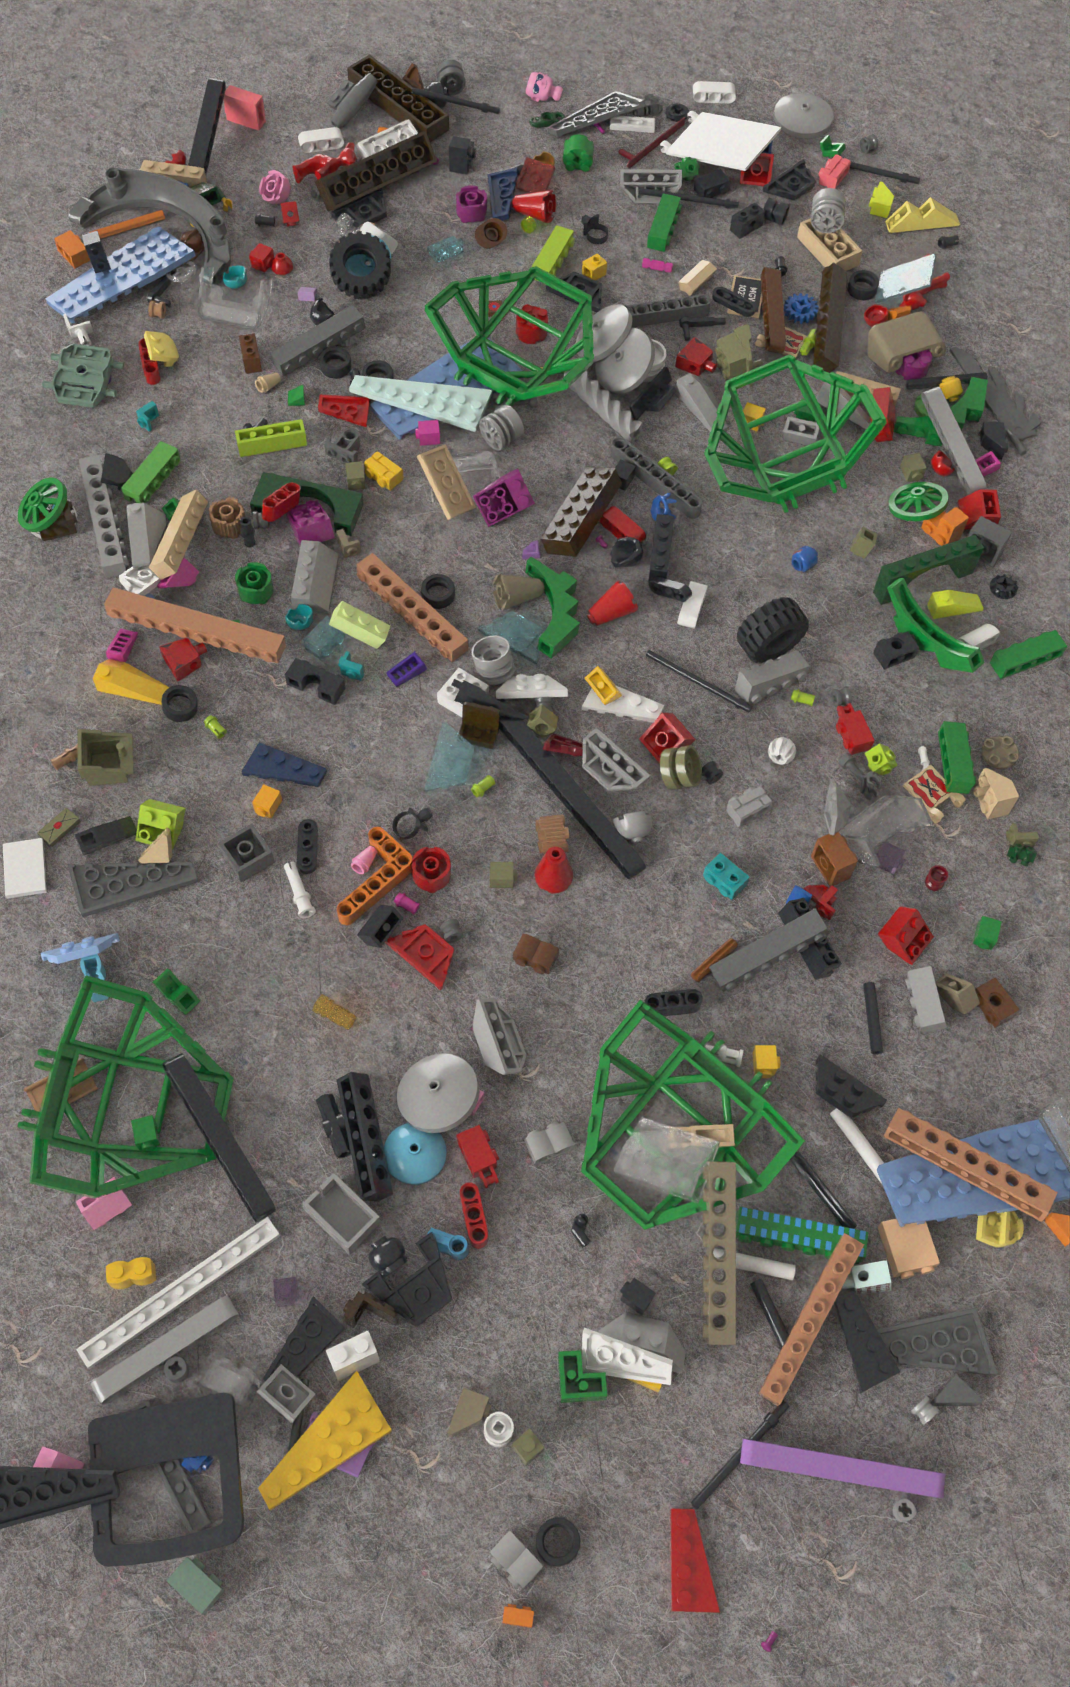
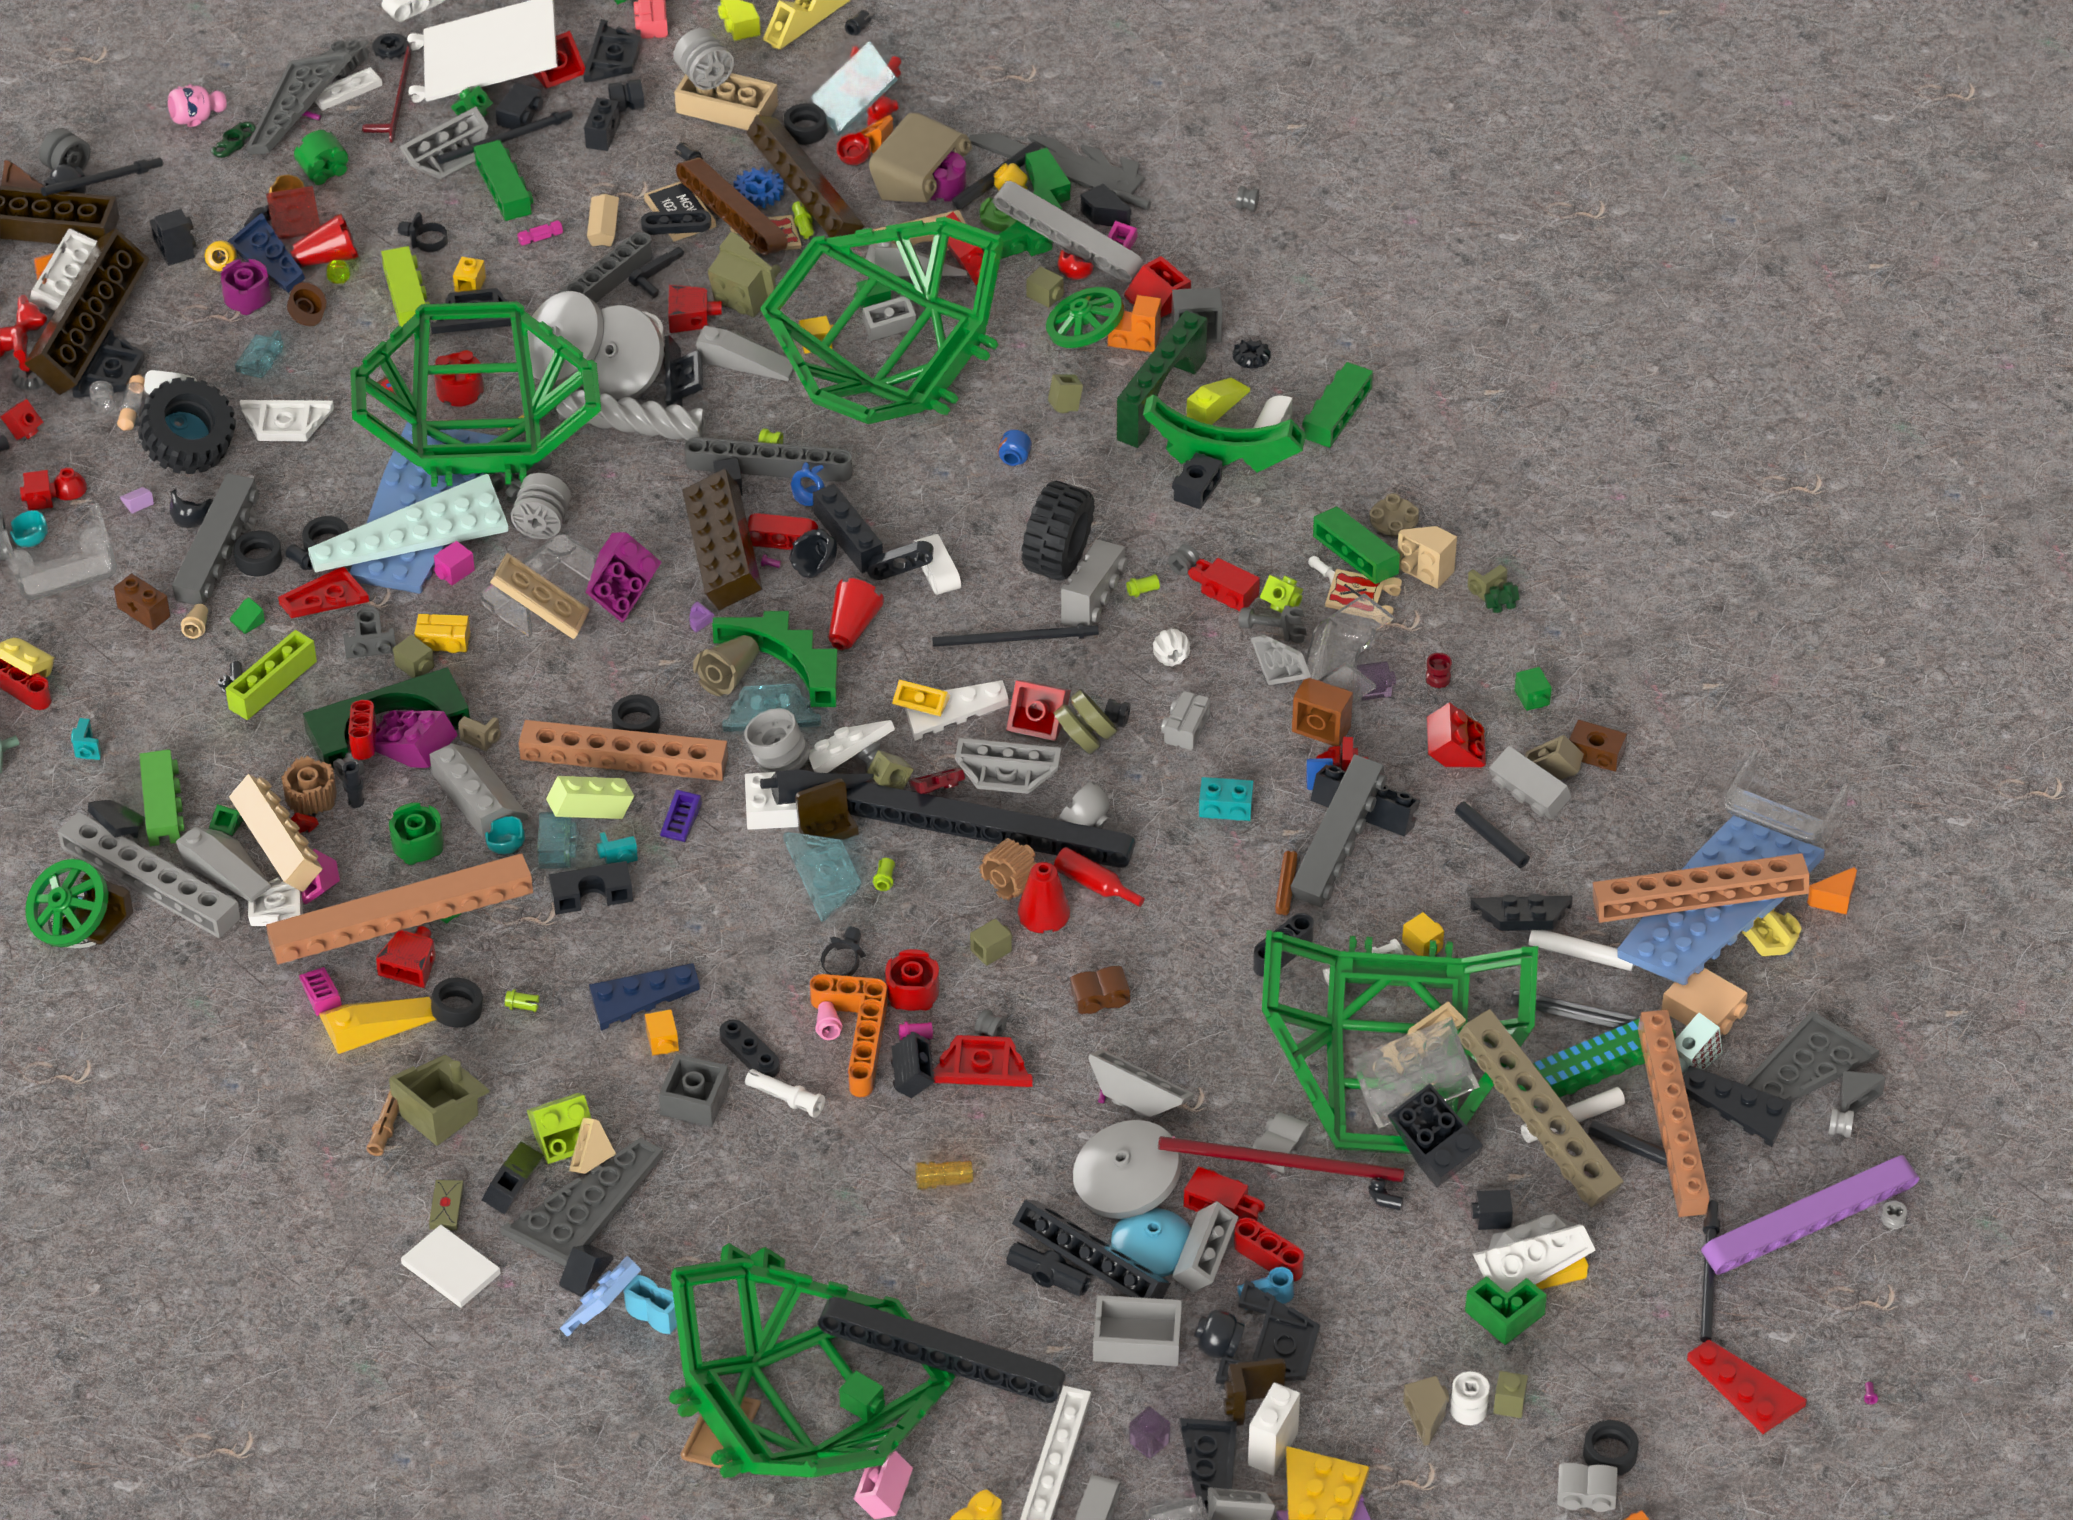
camera: 35 degrees left, 15 degrees down
none -> yellow head [204,240,237,272]
none -> white wing [240,400,334,441]
none -> red tile [290,812,319,833]
none -> black slope [559,1244,614,1297]
none -> red piece [1054,847,1145,907]
none -> dark red piece [1158,1136,1404,1182]
none -> light grey brick [1172,1201,1238,1292]
none -> black slope [1388,1083,1483,1188]

